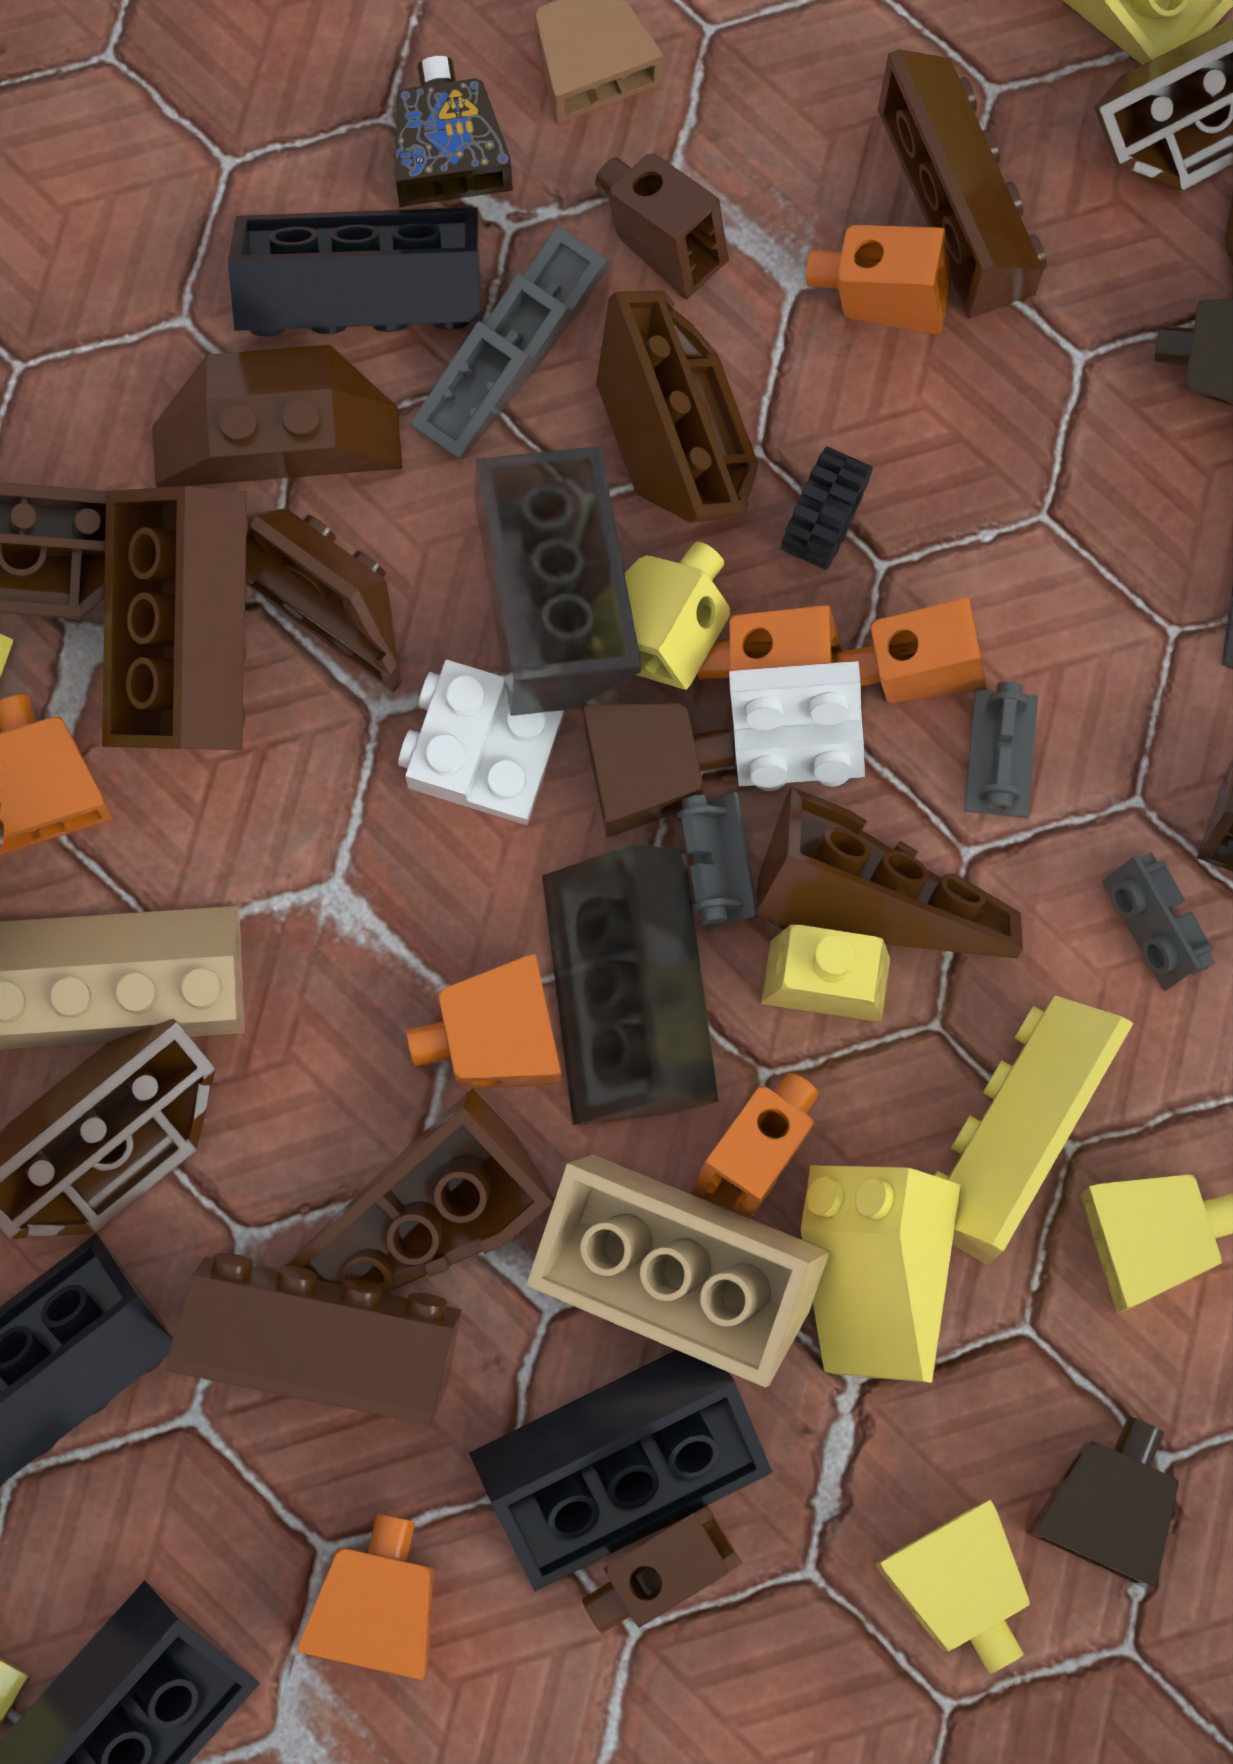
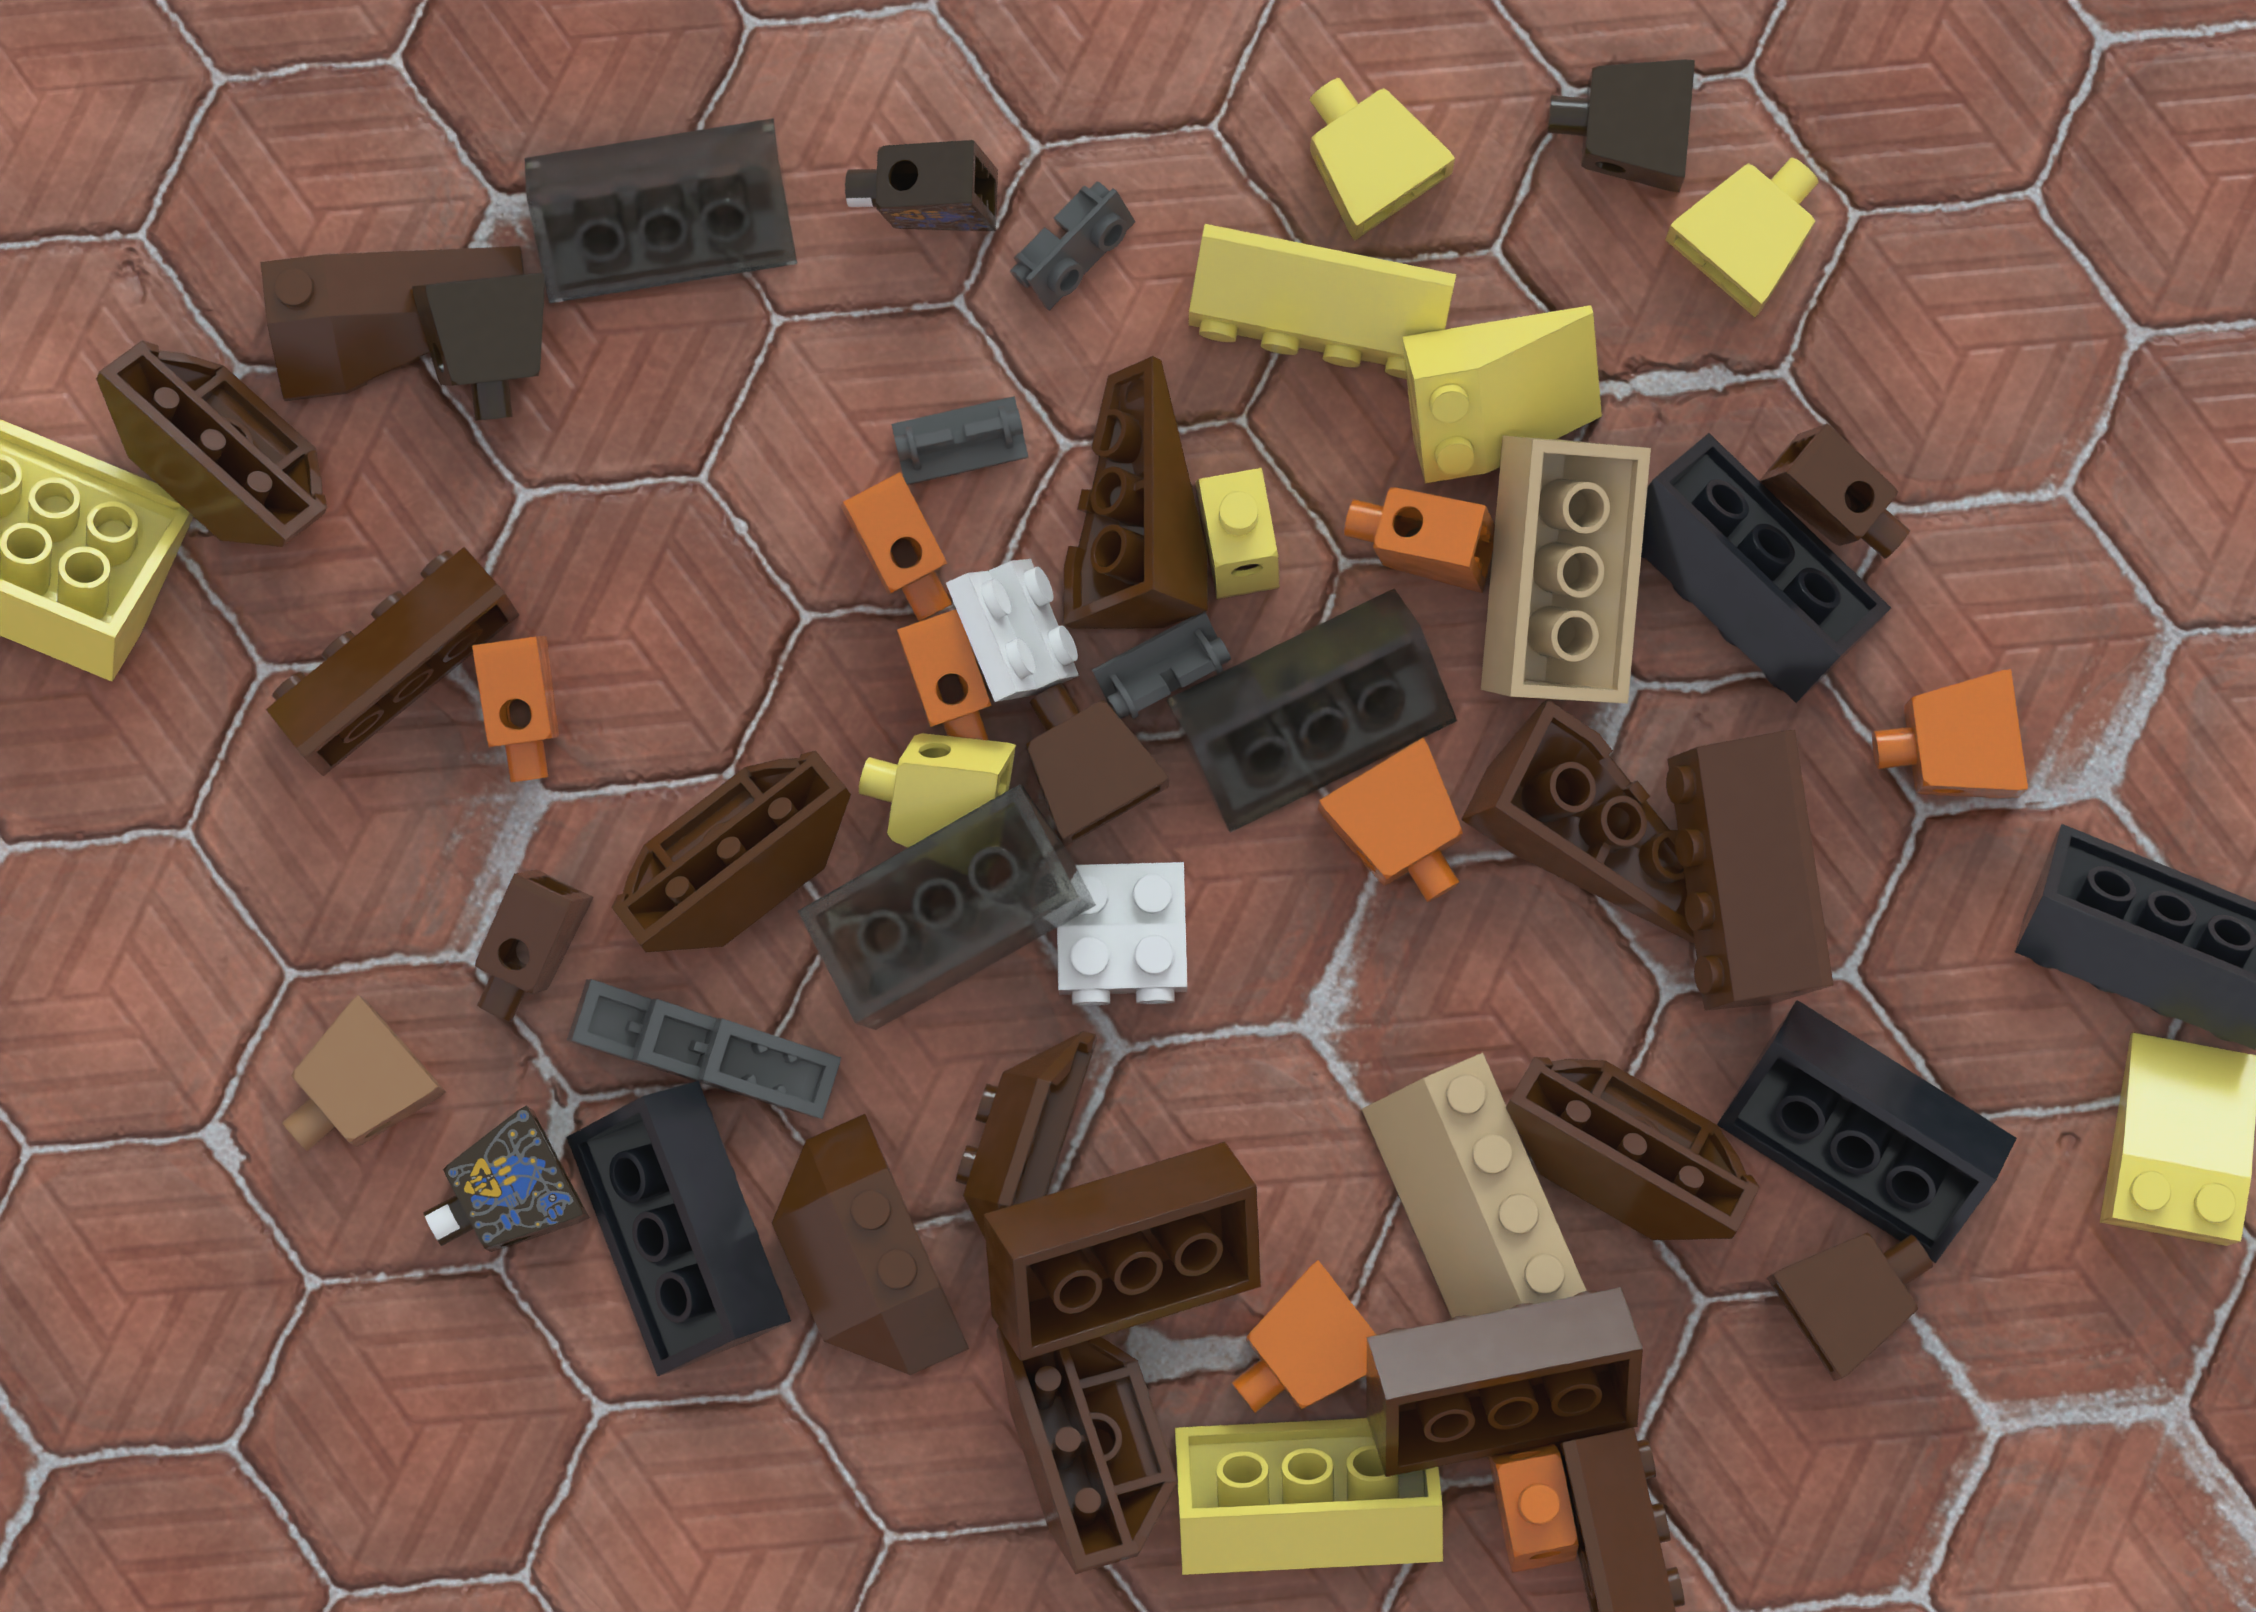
camera: 105 degrees left, 5 degrees up
black tyre [780,446,873,570] -> none

